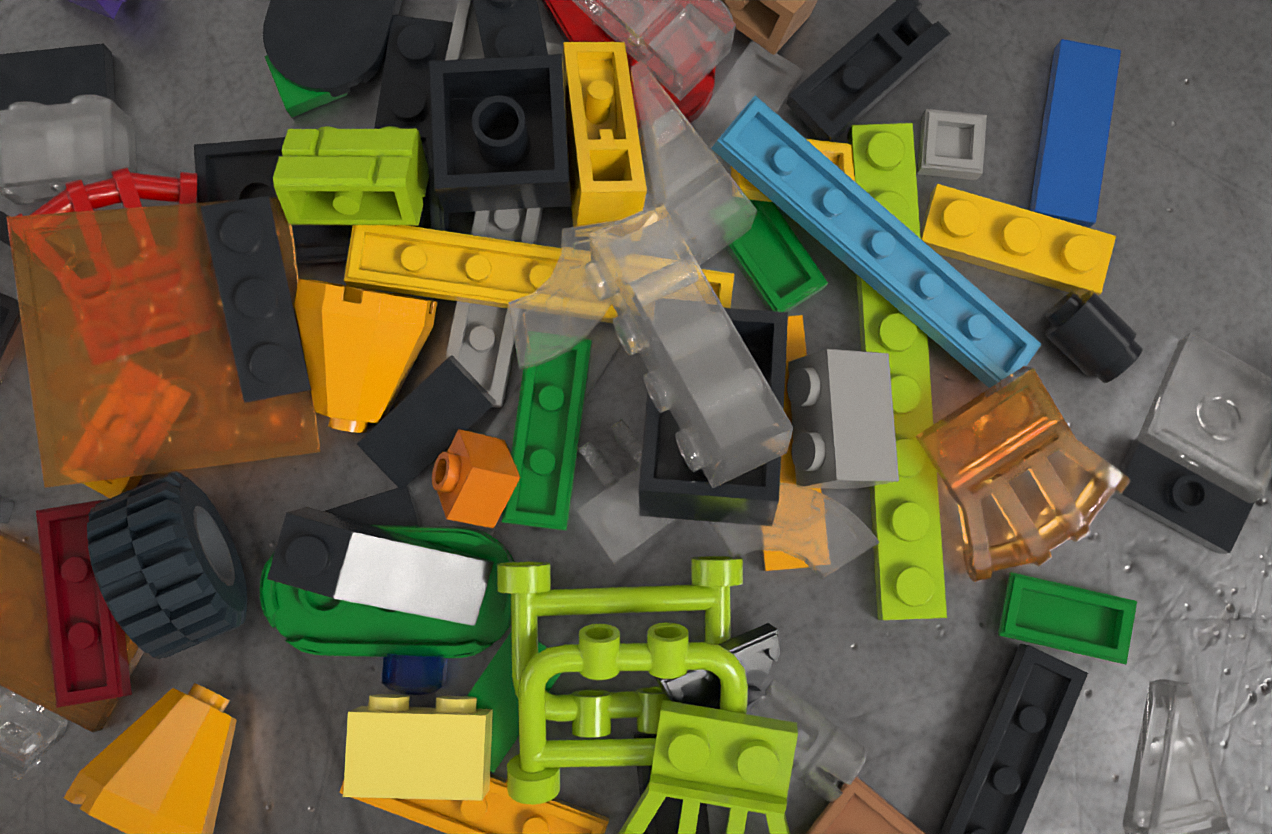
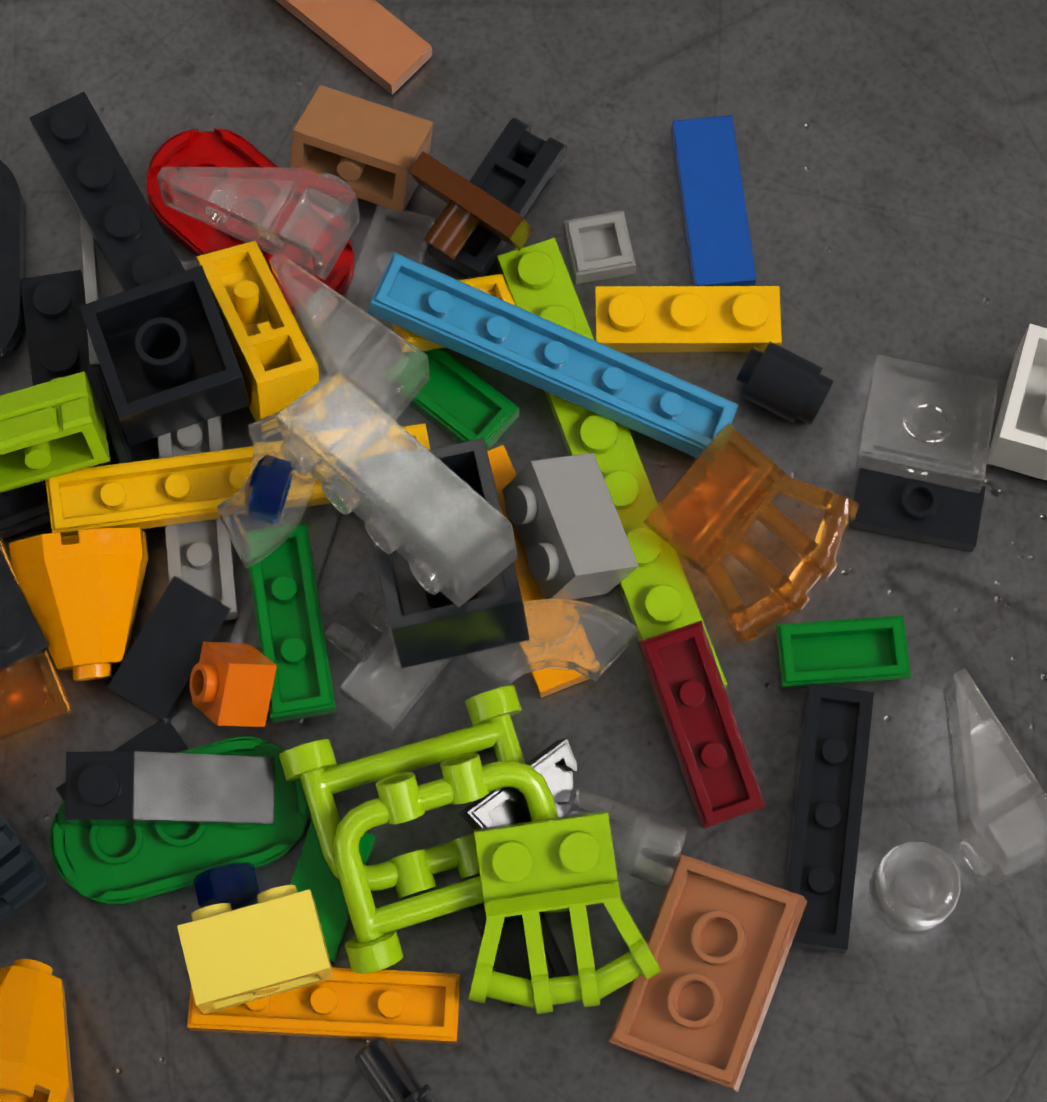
camera: 15 degrees left, 10 degrees down
none -> clear blue tile [245,455,294,525]
none -> reddish brown tile [409,151,533,261]
none -> dark red tile [637,621,766,828]

